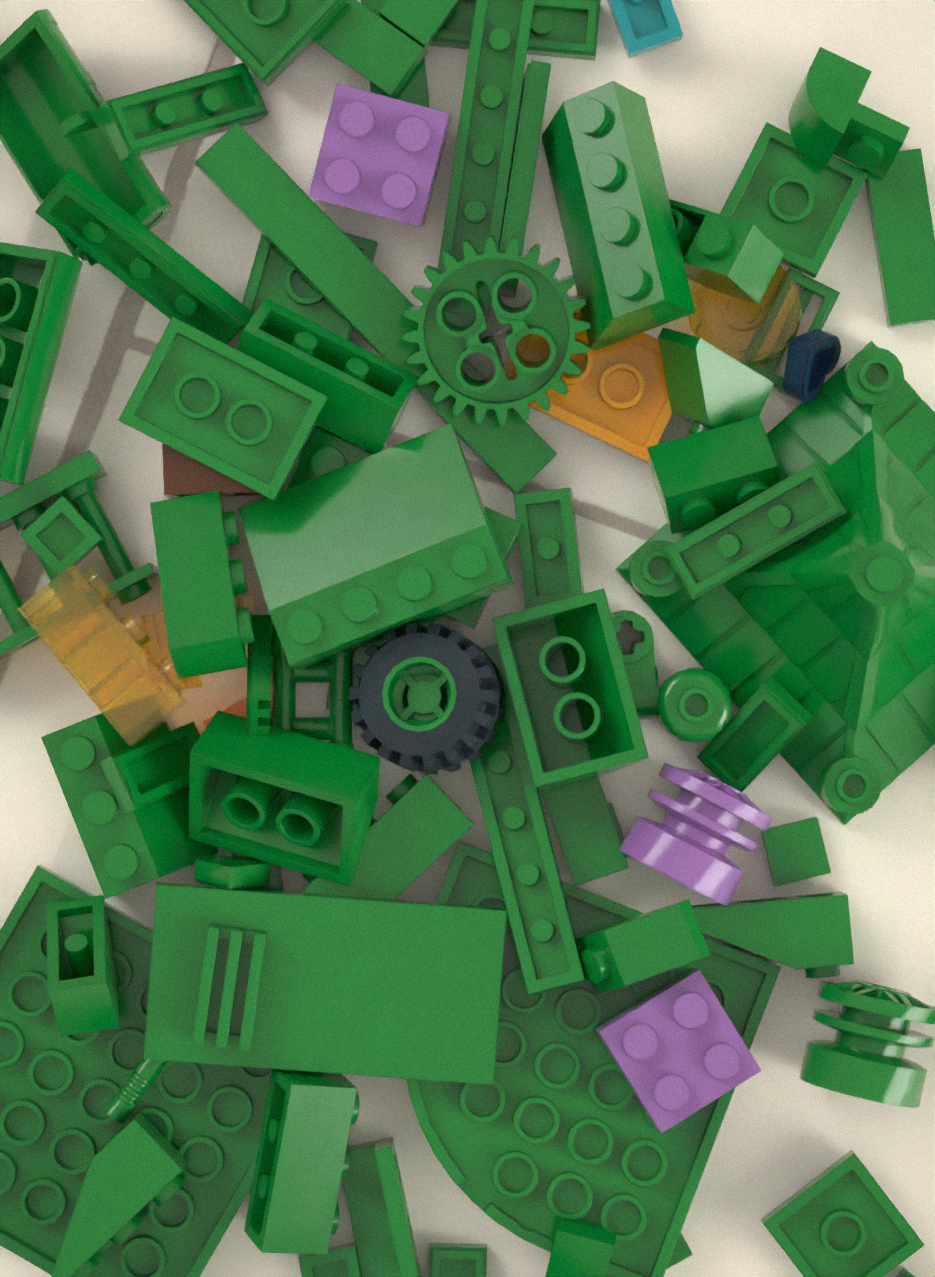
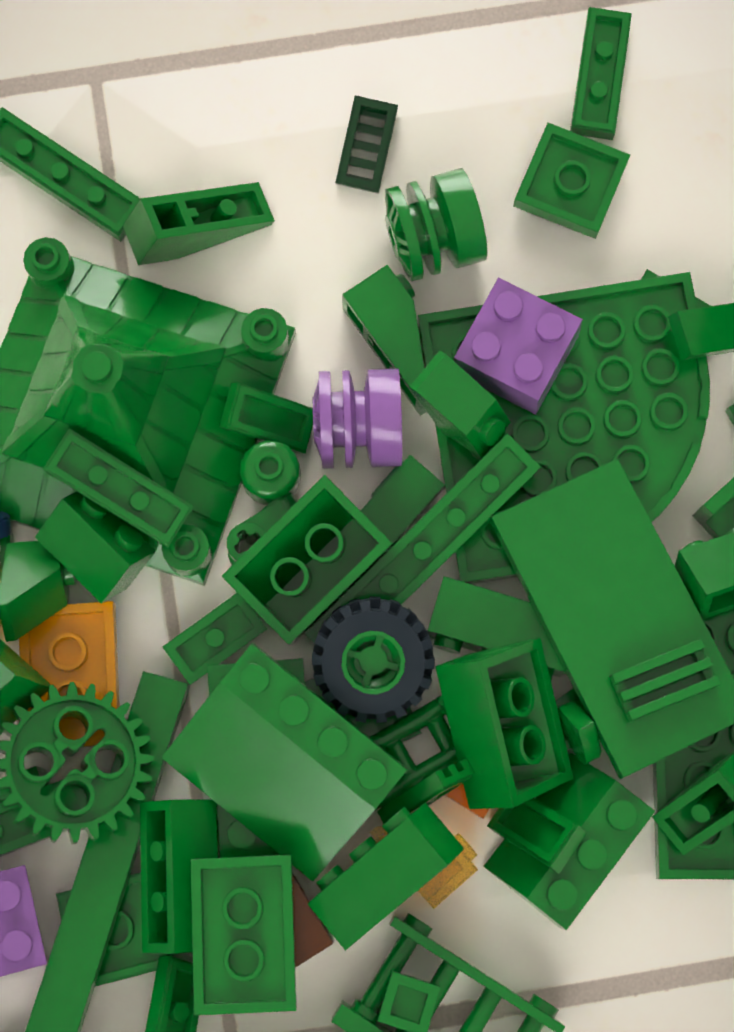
camera: 120 degrees left, 10 degrees down
clear yellow brick [18,564,189,746] -> none
green tile [760,816,831,887] -> none

